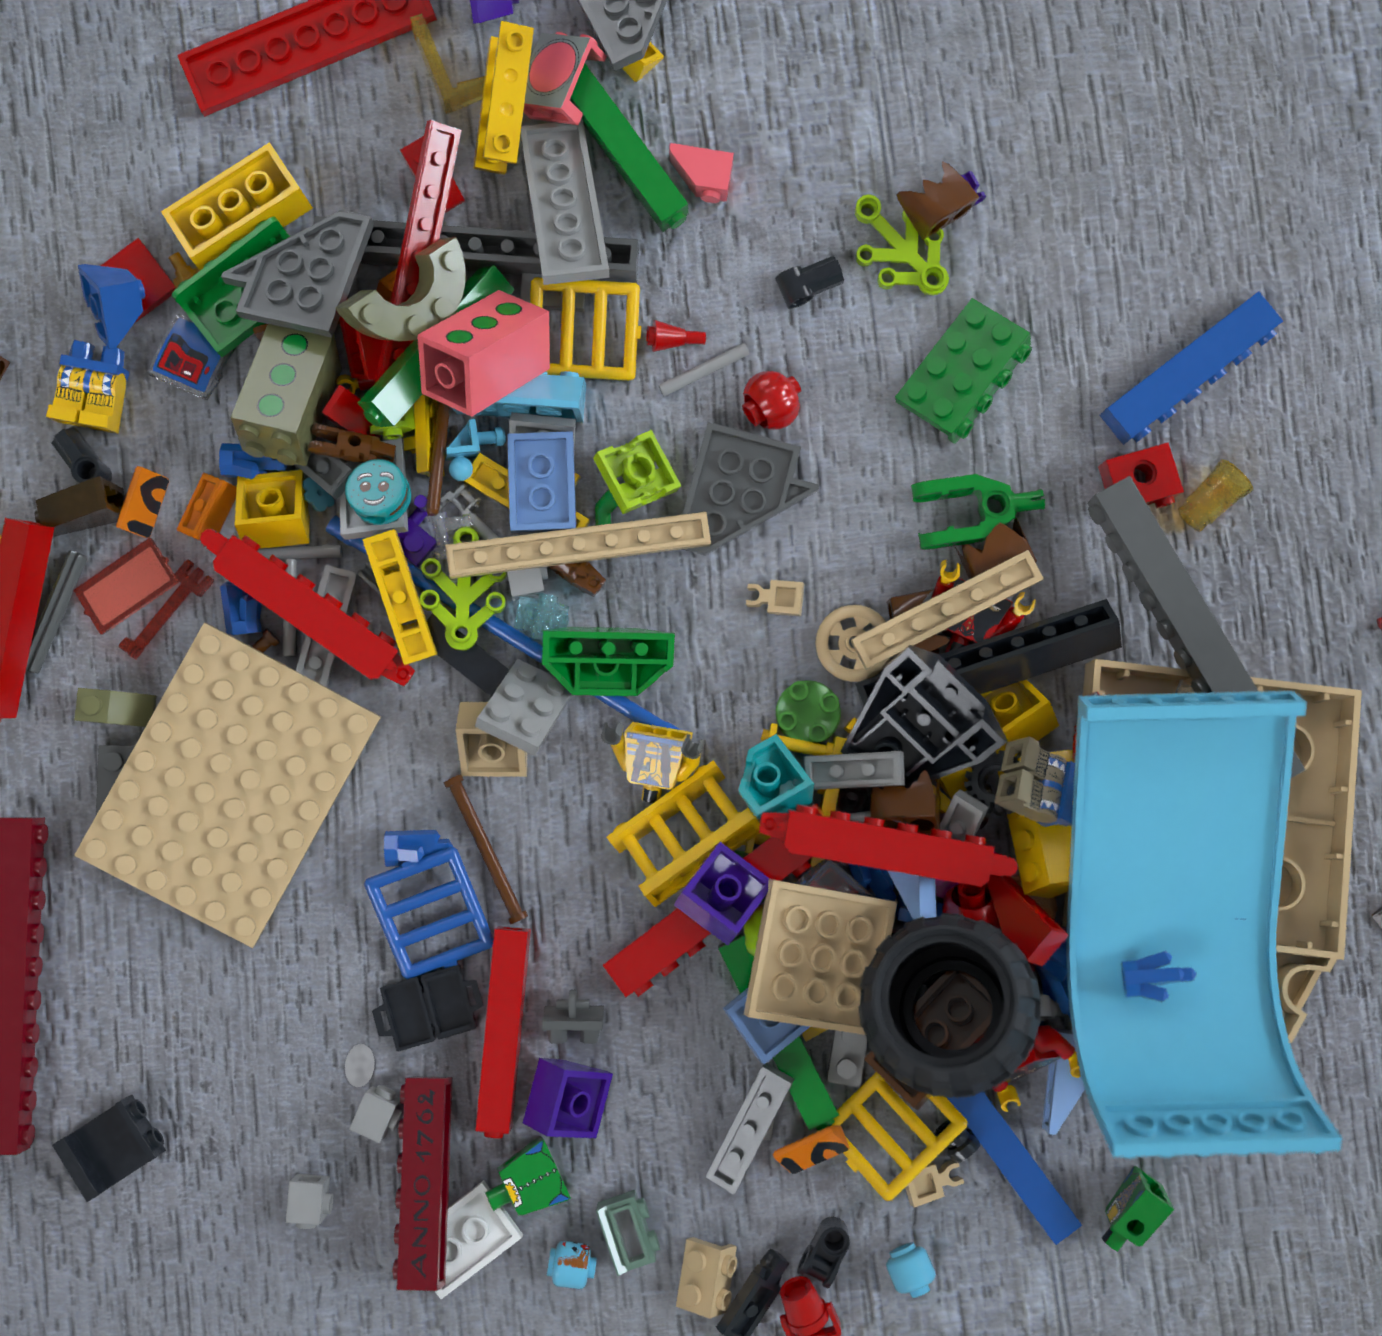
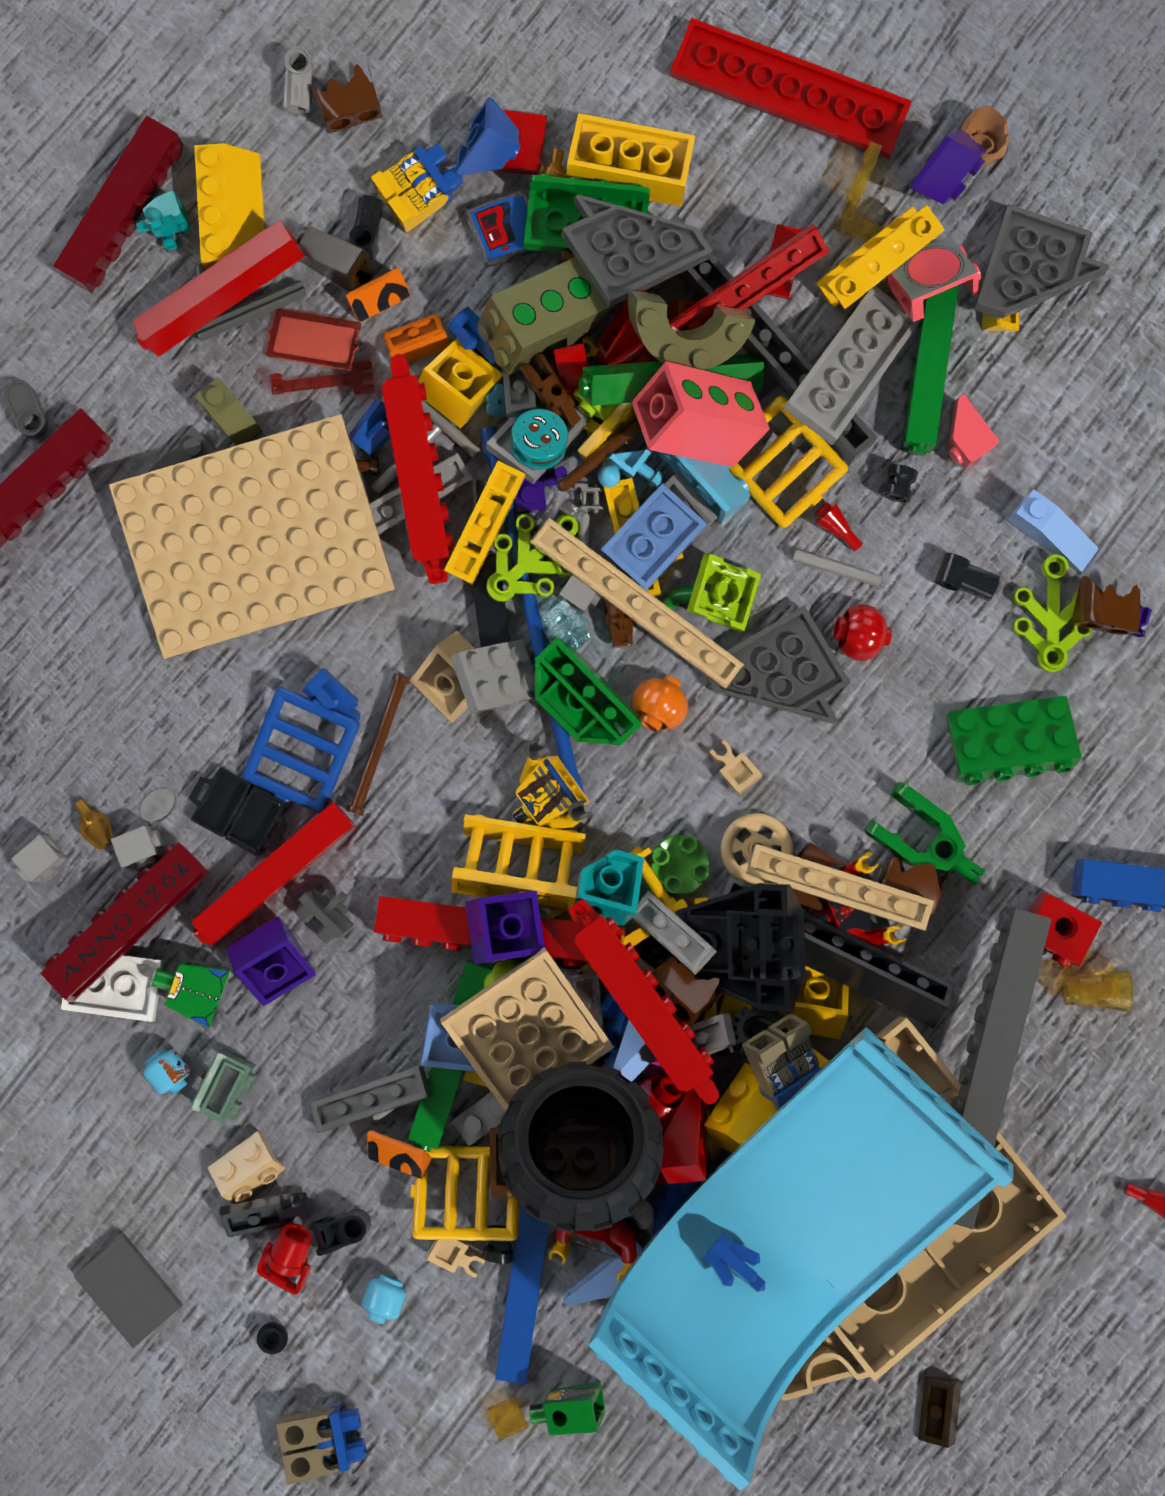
camera: 40 degrees right, 0 degrees up
none -> pearl gold piece [74,799,114,851]
none -> clear yellow tile [487,1396,528,1440]
none -> orange plant [632,675,688,732]
none -> black wheel [881,464,918,503]
none -> light blue slope [1007,489,1099,573]

